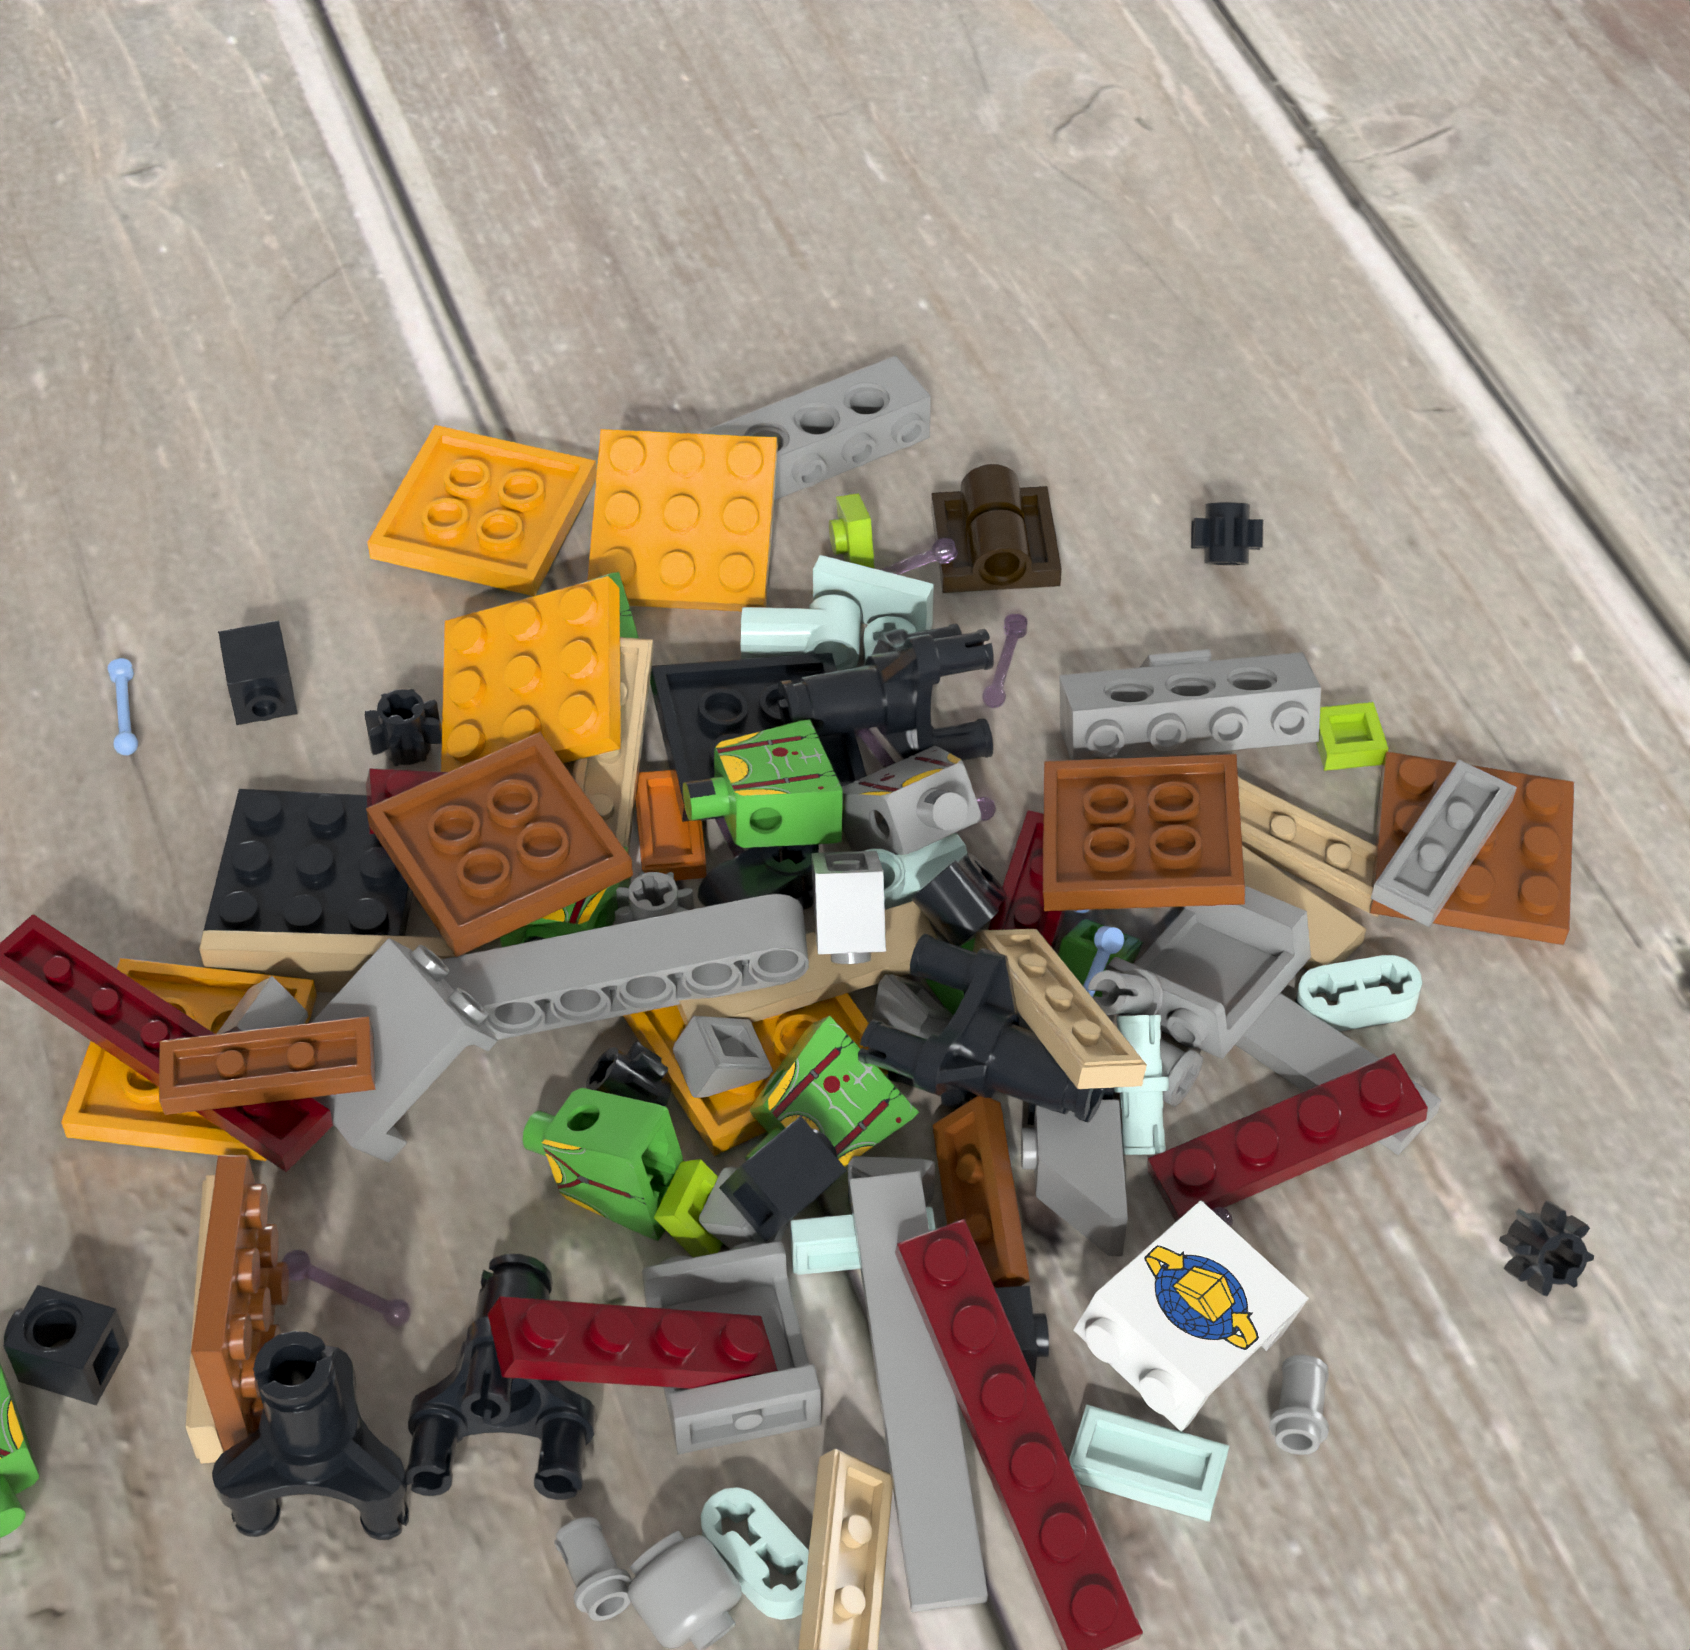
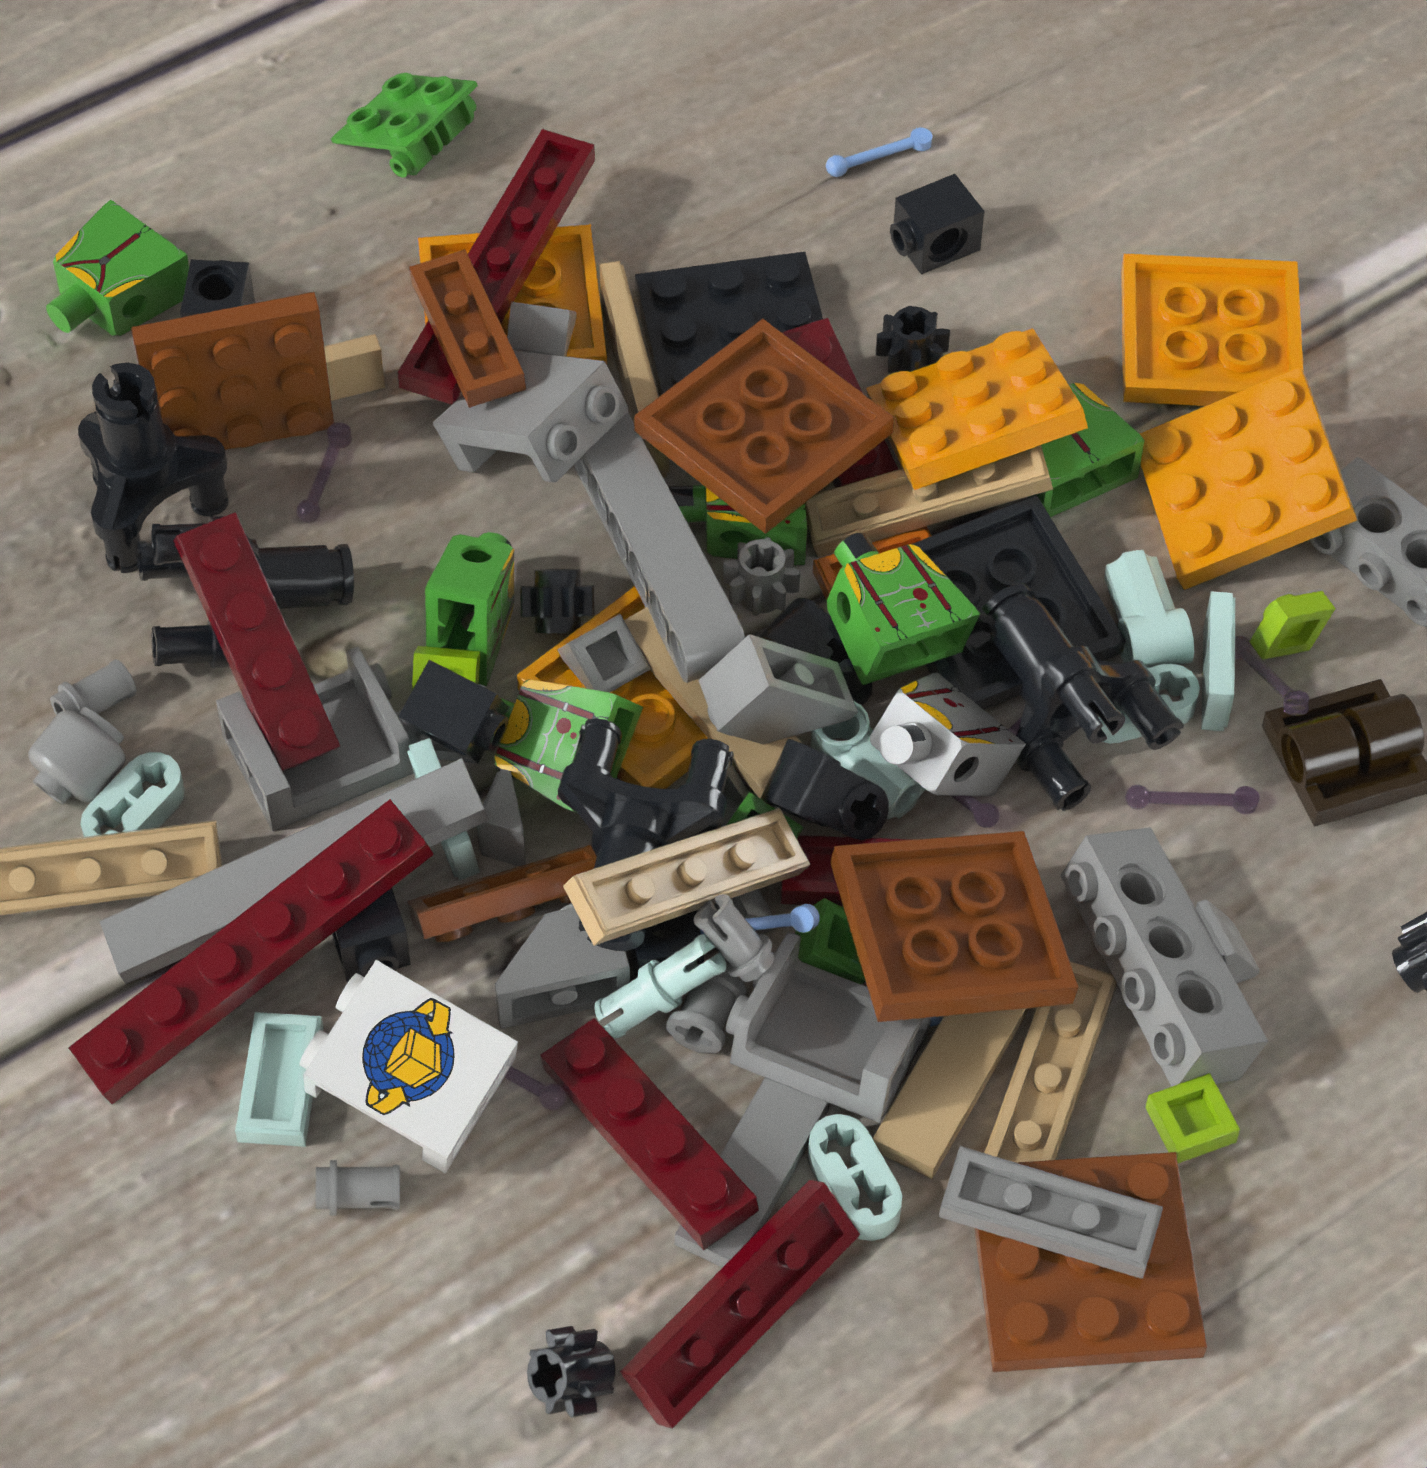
camera: 75 degrees right, 5 degrees up
none -> dark red plate [620,1180,860,1429]

